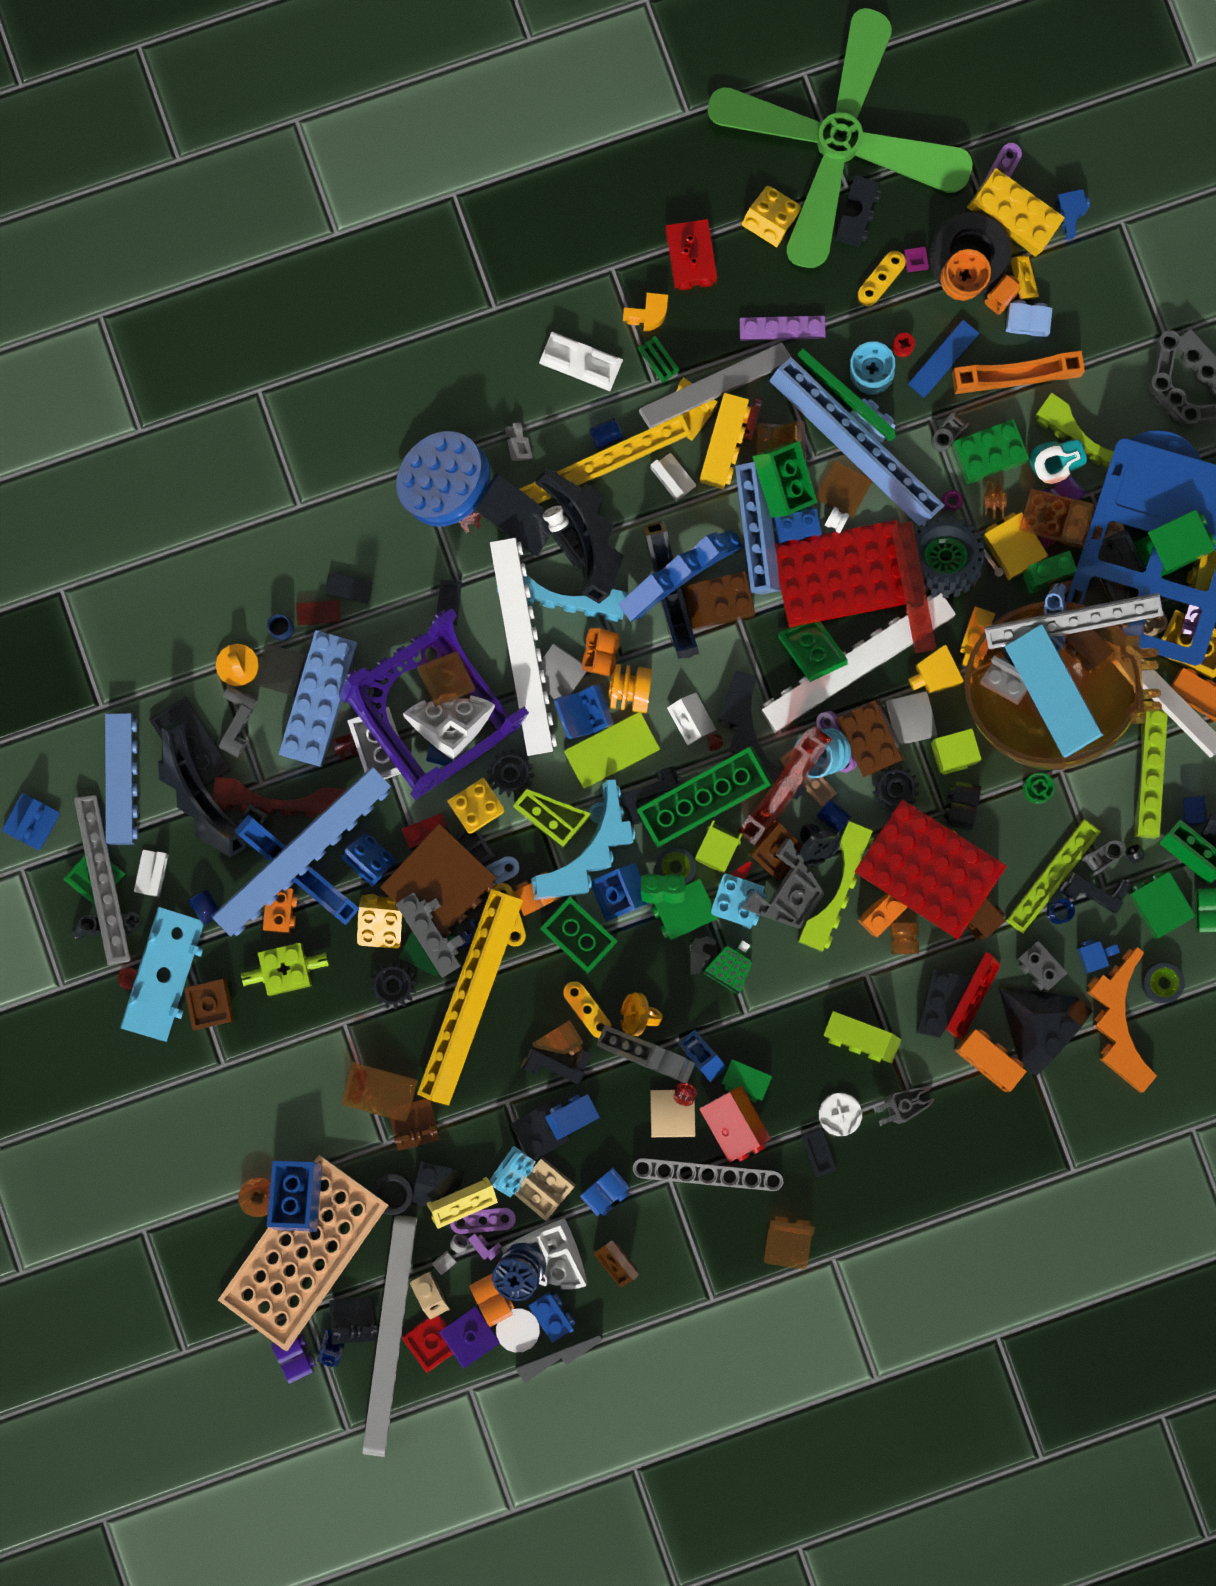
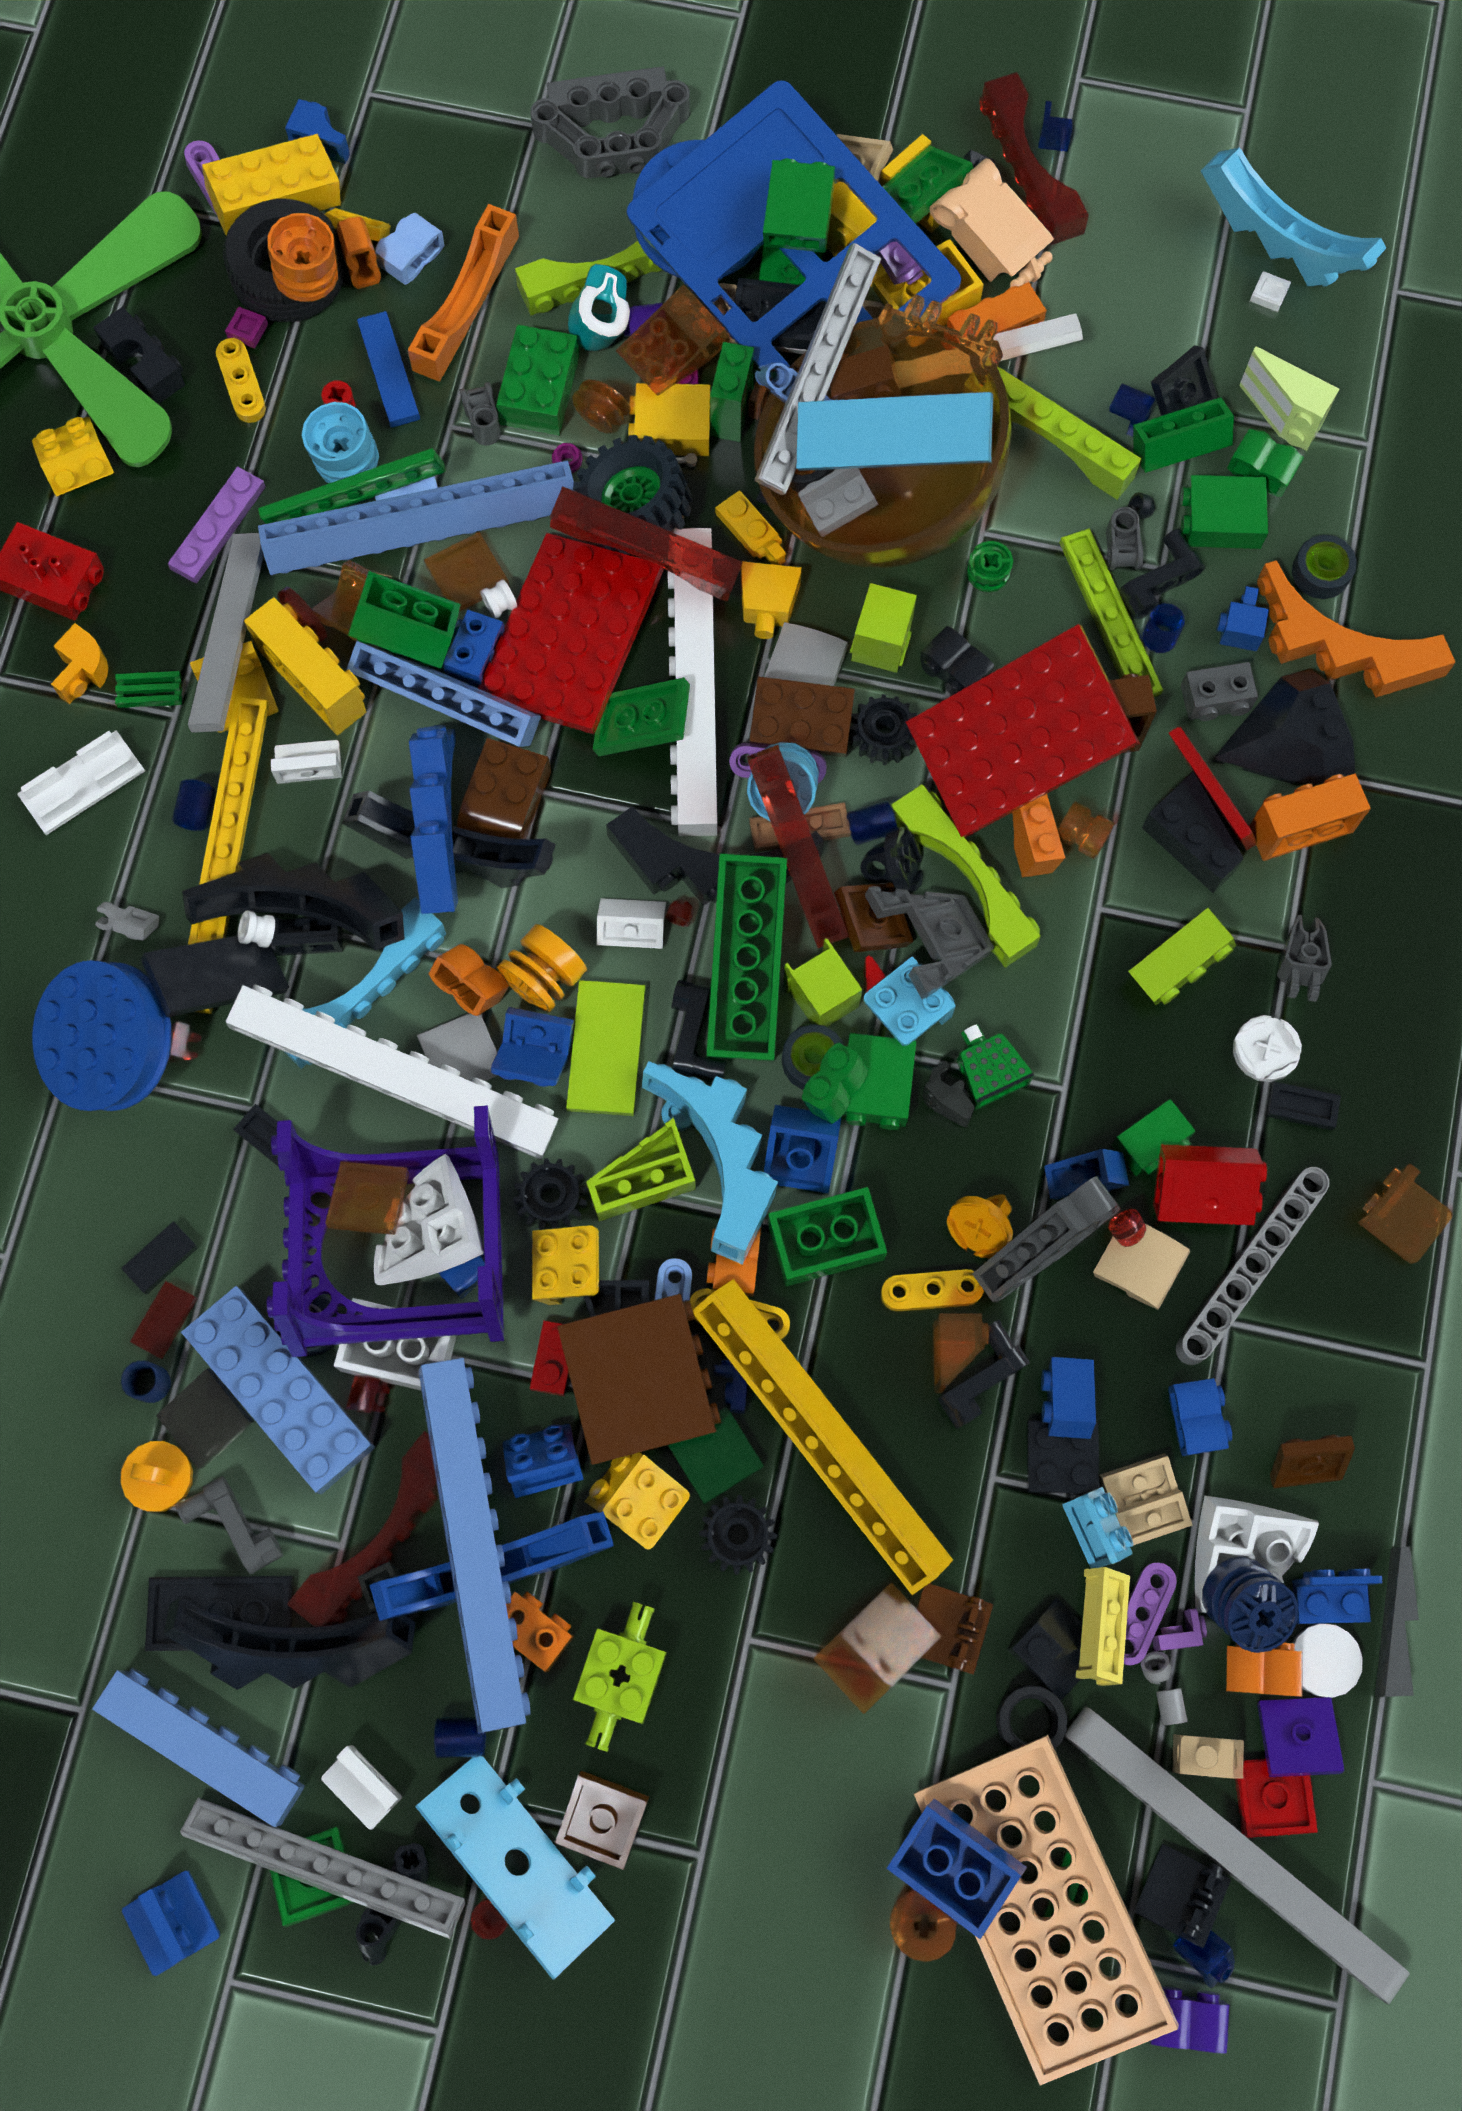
camera: 55 degrees left, 10 degrees down
dark grey hinge [396,892,466,978] -> none

